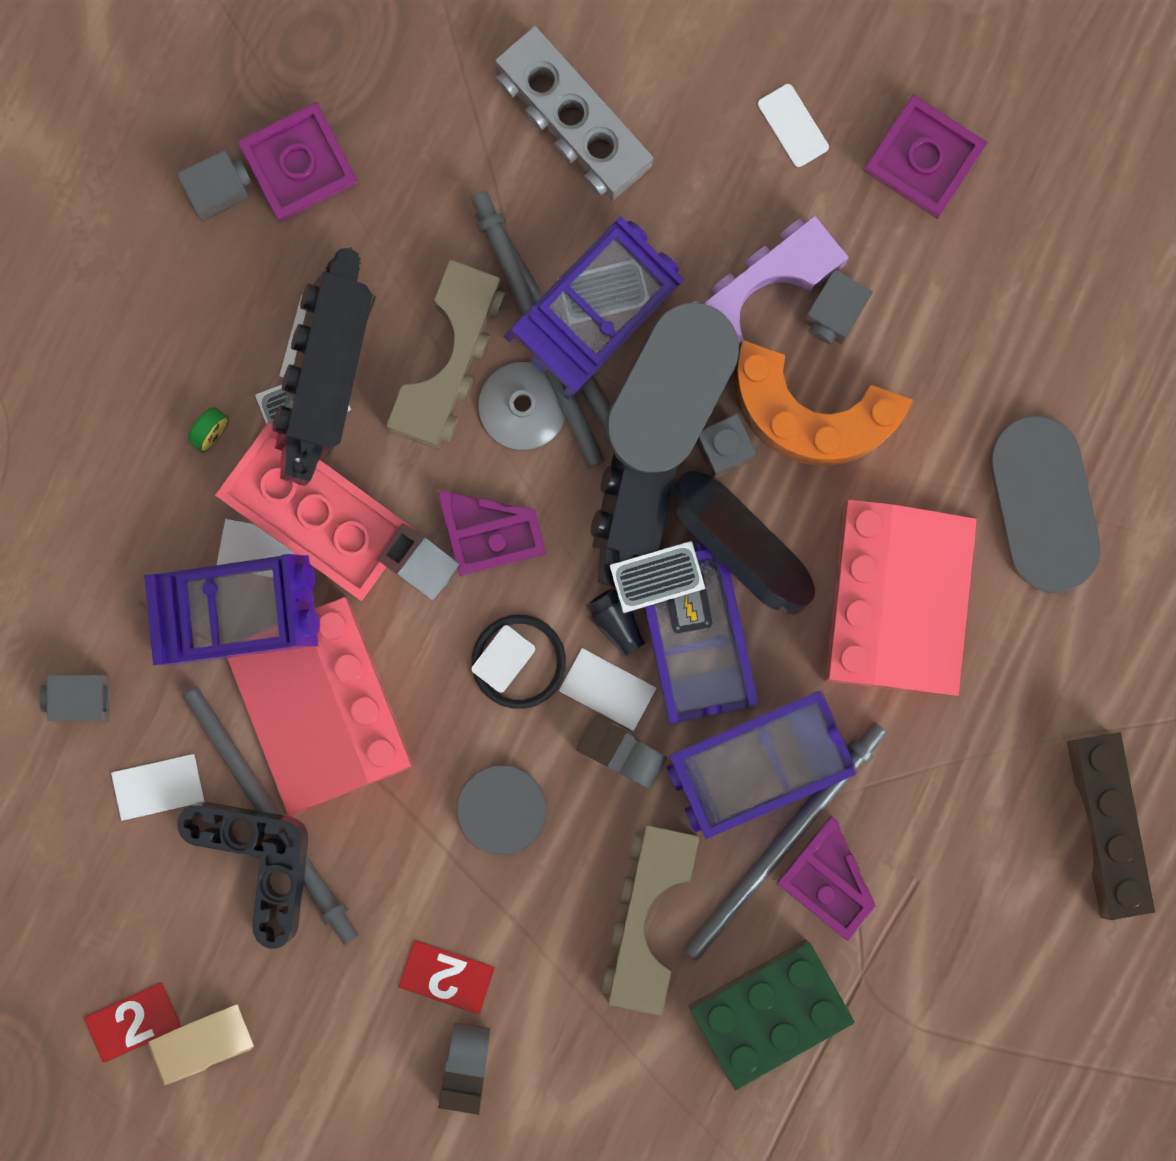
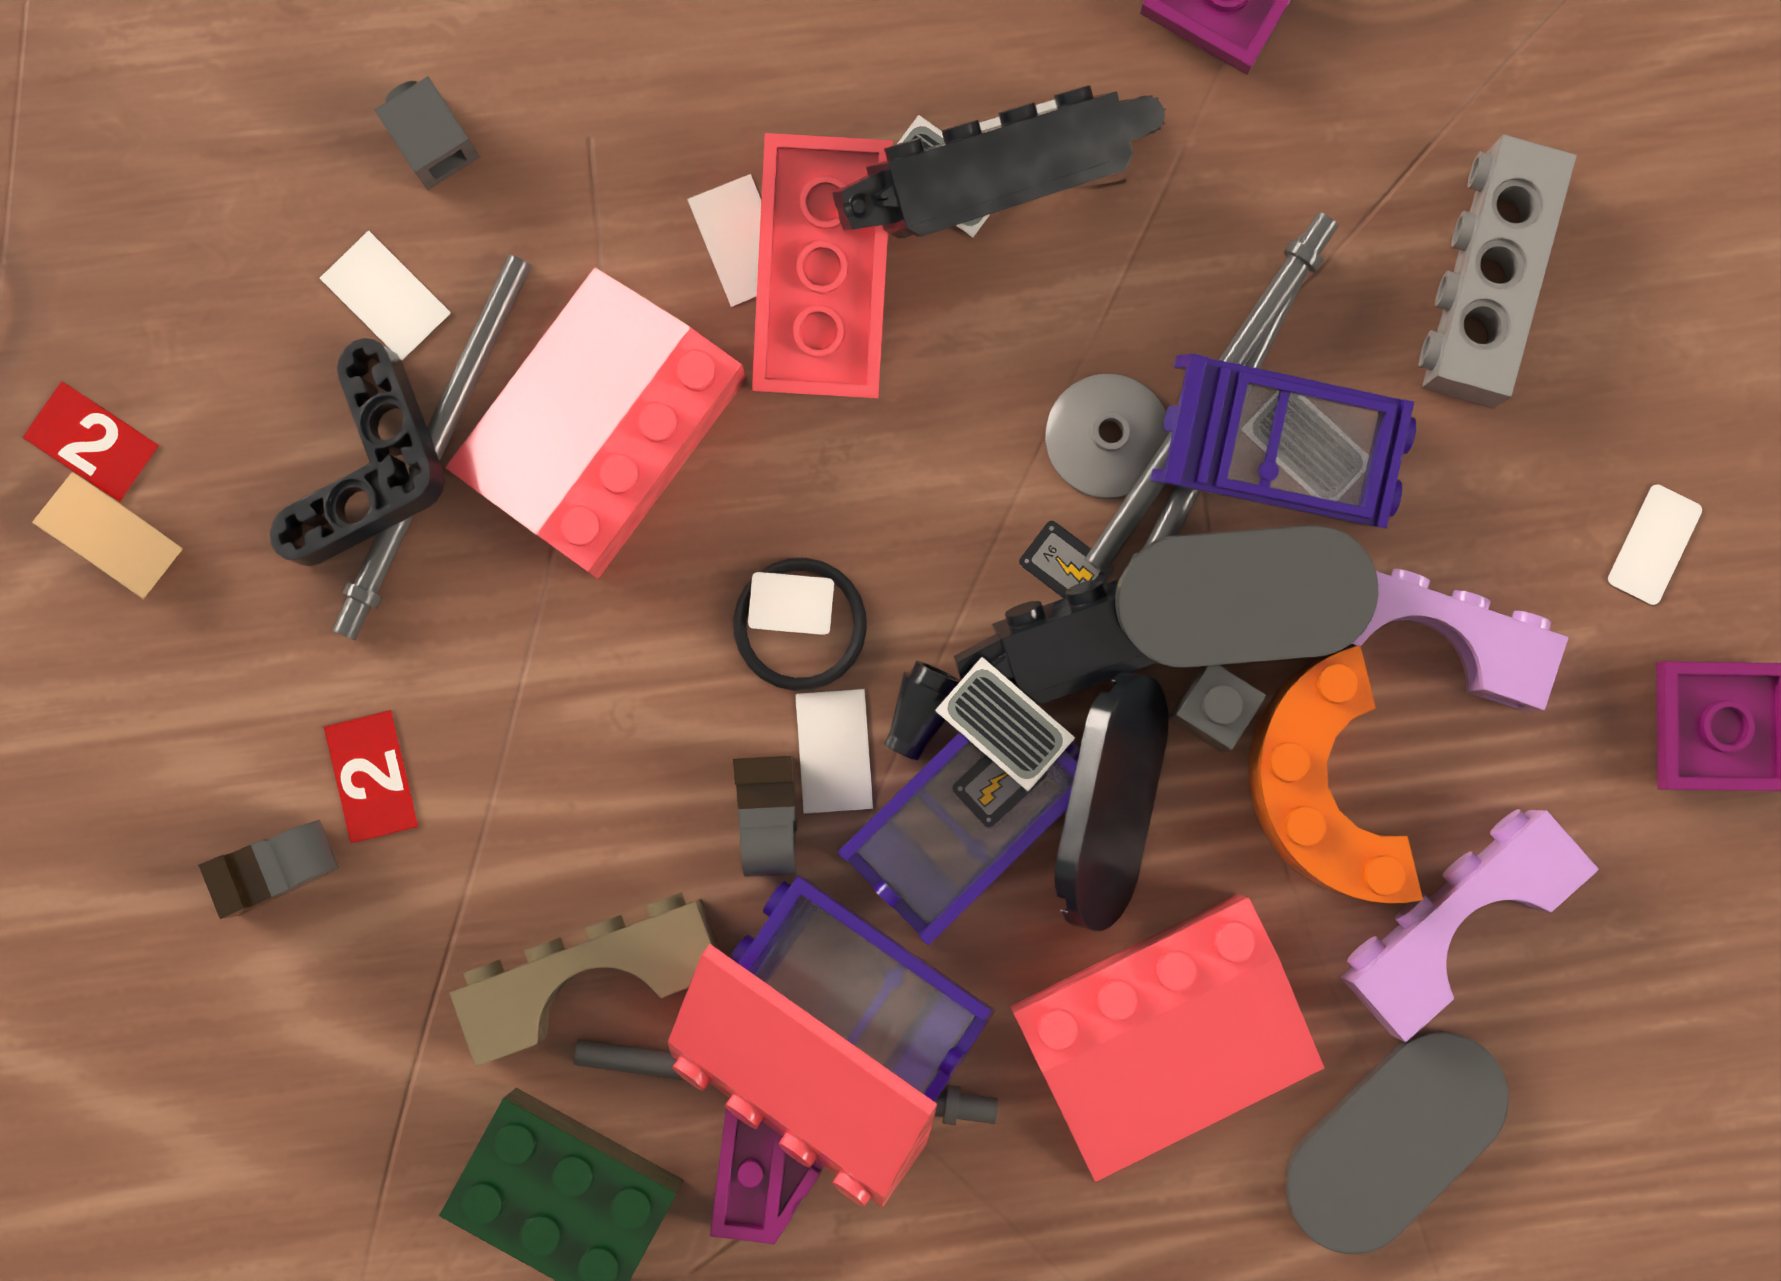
camera: 60 degrees right, 0 degrees up
dark purple door [144,554,320,665] -> none
green tile [188,407,229,453] -> none
brick [376,523,460,600] -> none
dark tan arch [386,259,506,450] -> none
magenta wing [438,491,546,577] -> none
dark grey tile [457,766,546,855] -> none
dark grey brick [804,269,873,345] -> none
none -> coral slope [668,944,937,1208]
none -> sticker [1019,521,1113,598]
none -> lavender arch [1340,809,1599,1042]

